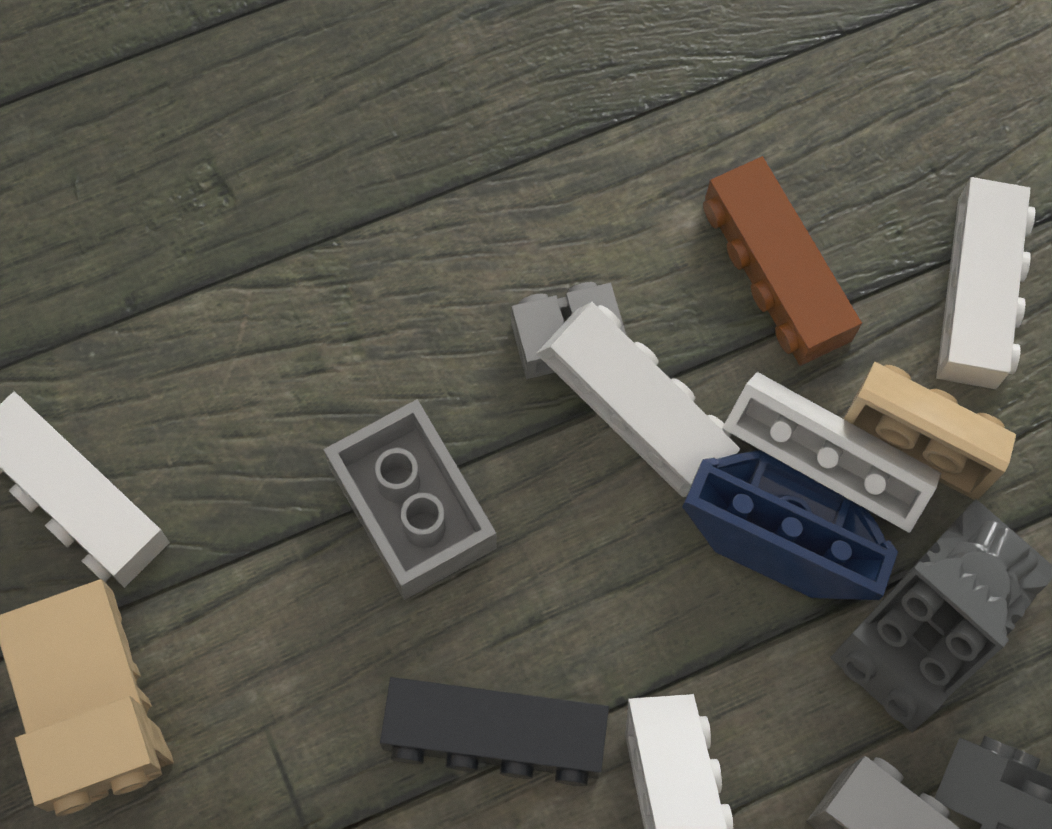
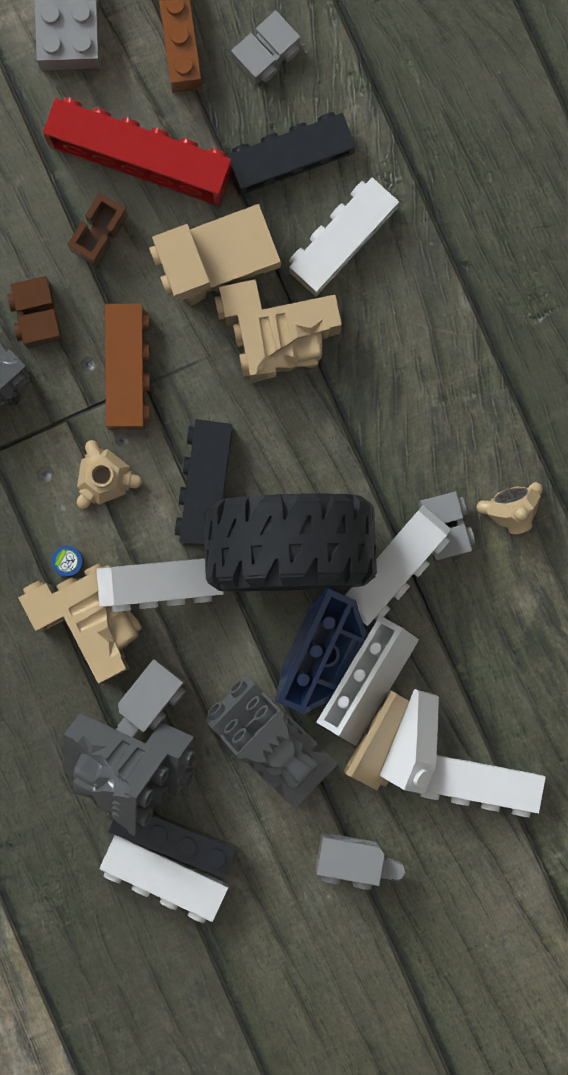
camera: 90 degrees right, 15 degrees up
light grey brick [323,399,496,600] -> none
dark orange brick [703,156,862,366] -> none
none -> black tyre [204,493,377,592]
none -> tan brick [215,279,342,383]
none -> white slope [380,689,439,794]
none -> tan rock [476,482,543,534]

